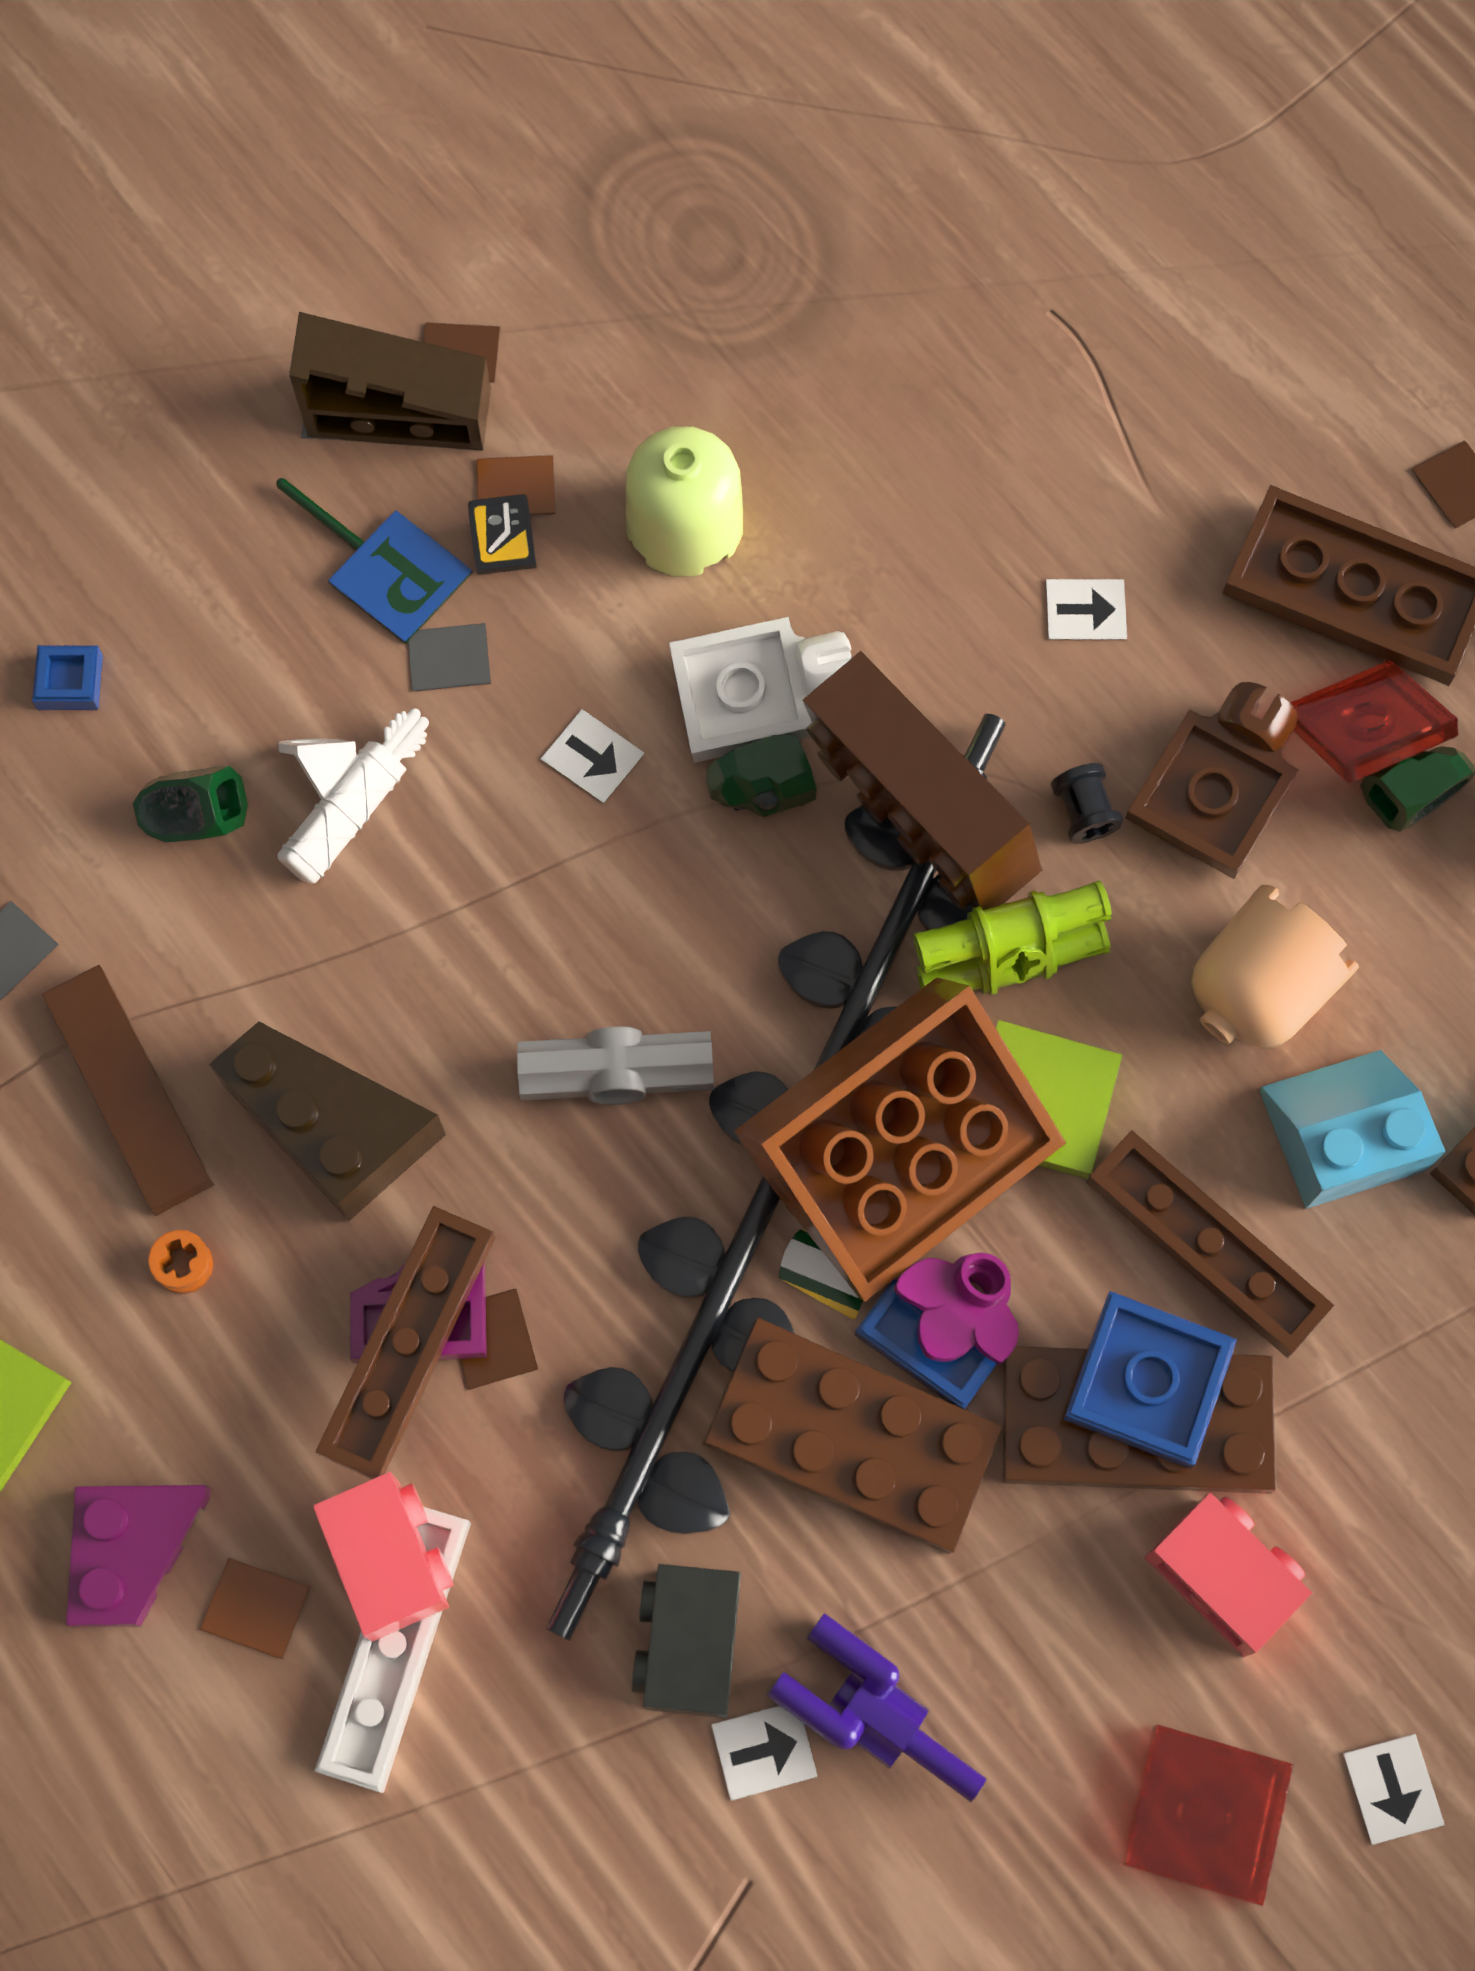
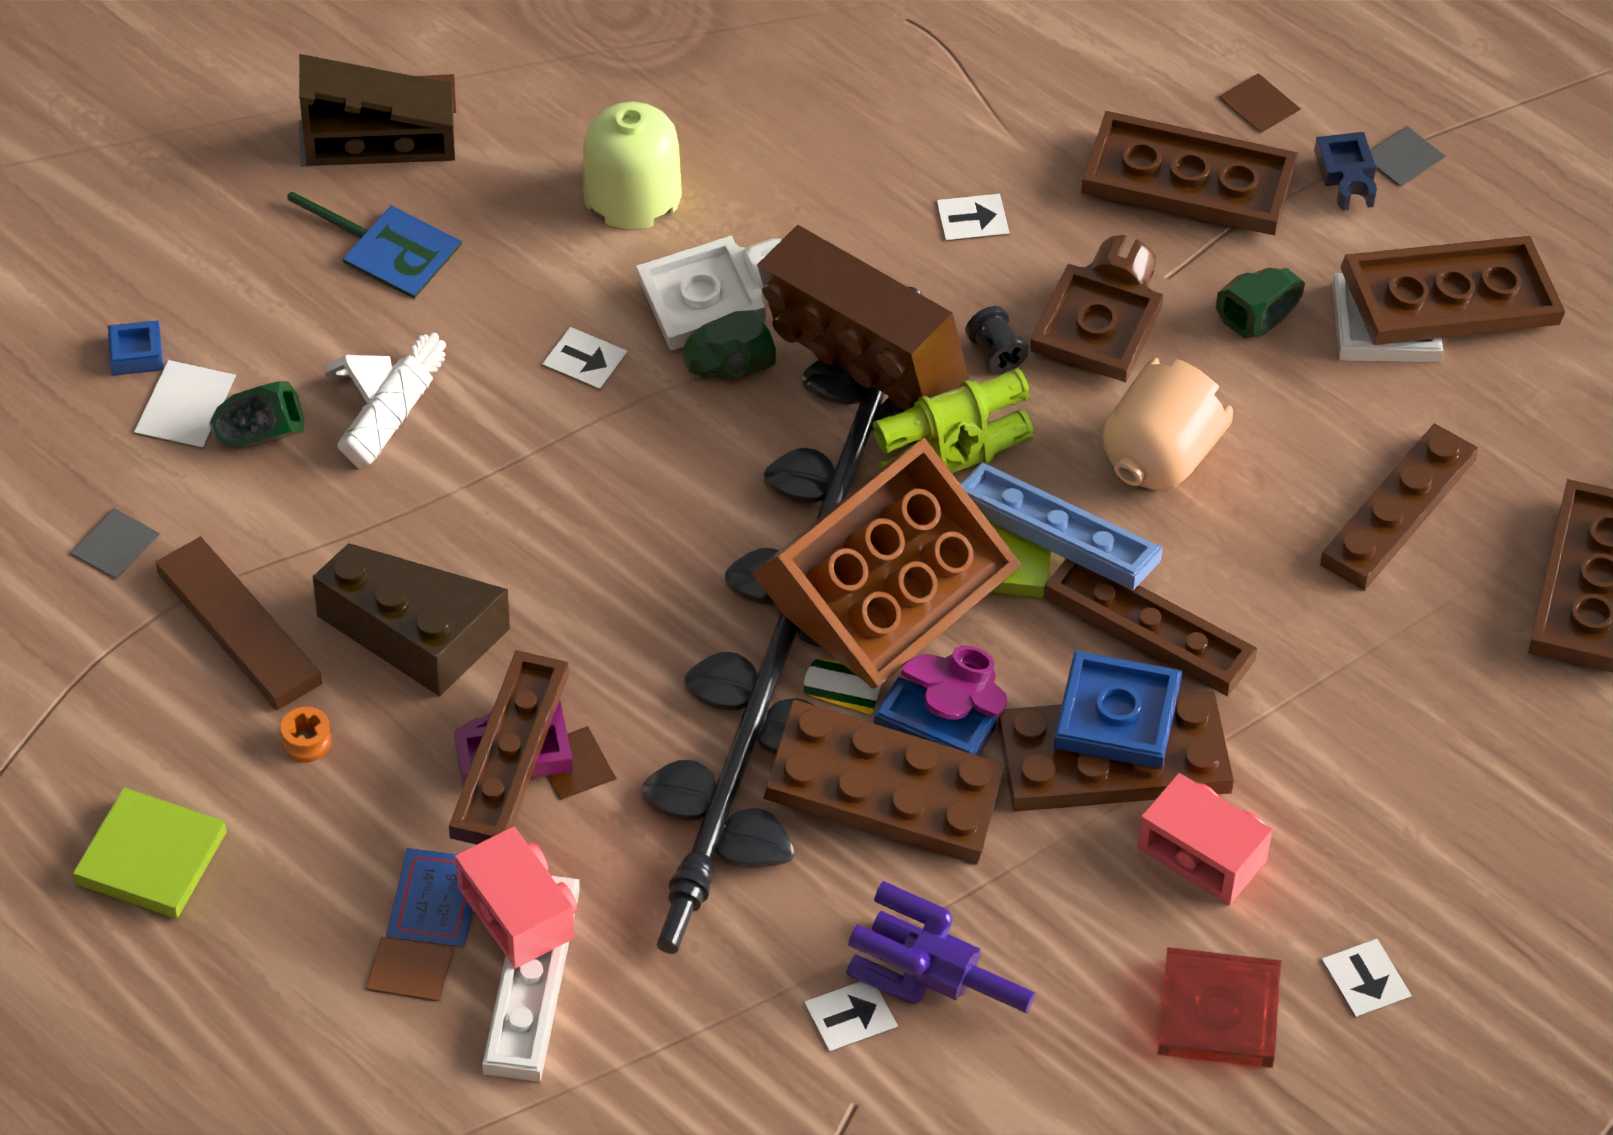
camera: 10 degrees left, 20 degrees down
magenta wing [66,1485,211,1627] -> none
dark grey sticker [408,623,491,691] -> none
slope [468,494,537,575] -> none
dark orange sticker [477,455,555,514] -> none
light grey piece [517,1027,714,1105] -> none
pearl dark grey brick [632,1564,741,1718] -> none
medium azure slope [1259,1050,1446,1209] -> none
clear red tile [1290,660,1459,784] -> none
none -> white sticker [134,360,236,448]
none -> blue sticker [386,848,473,947]
none -> medium blue tile [960,462,1163,590]

